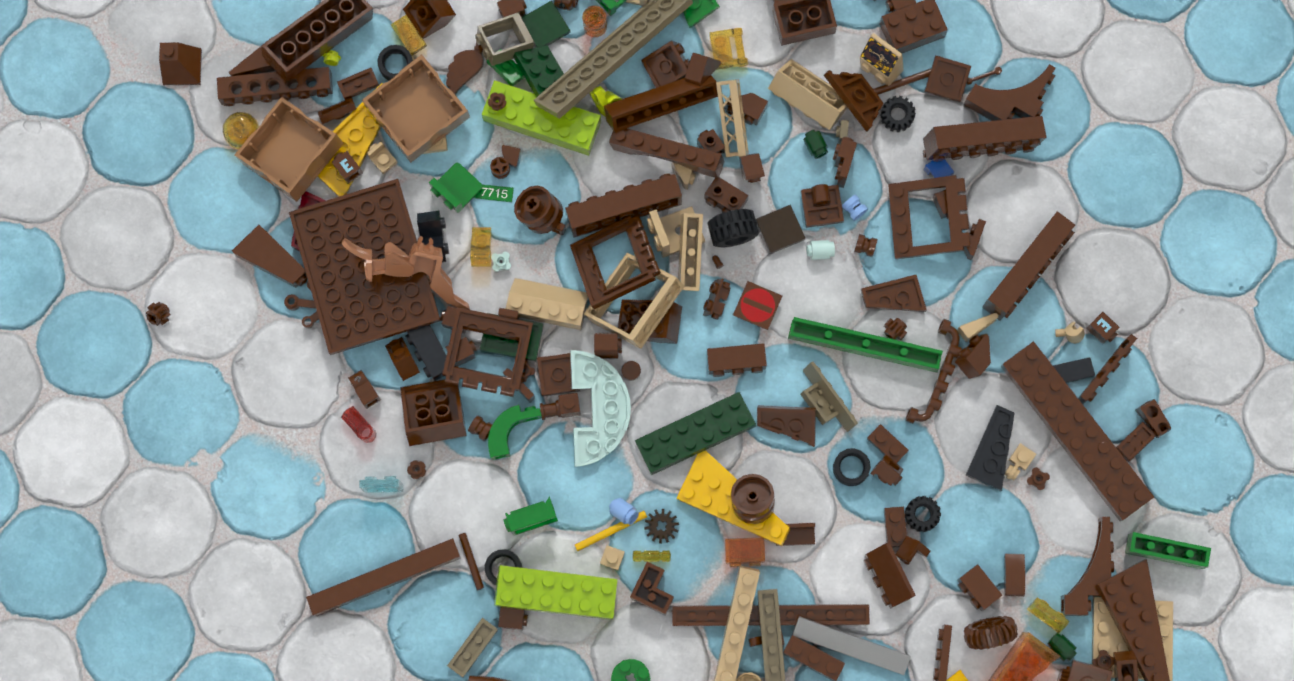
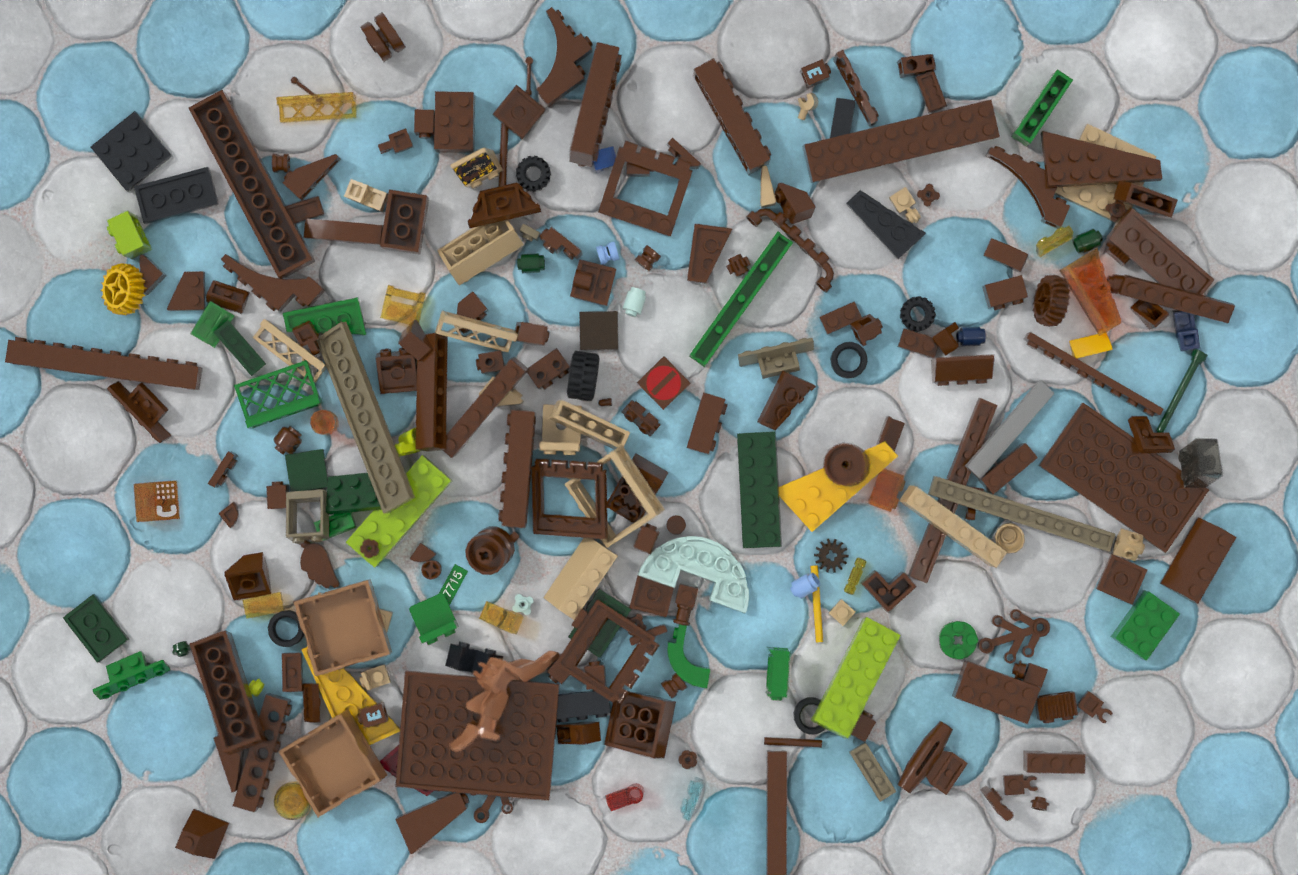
camera: 70 degrees left, 10 degrees up
reddish brown leg [348,370,381,409] -> none
none -> dark blue brick [956,327,986,346]

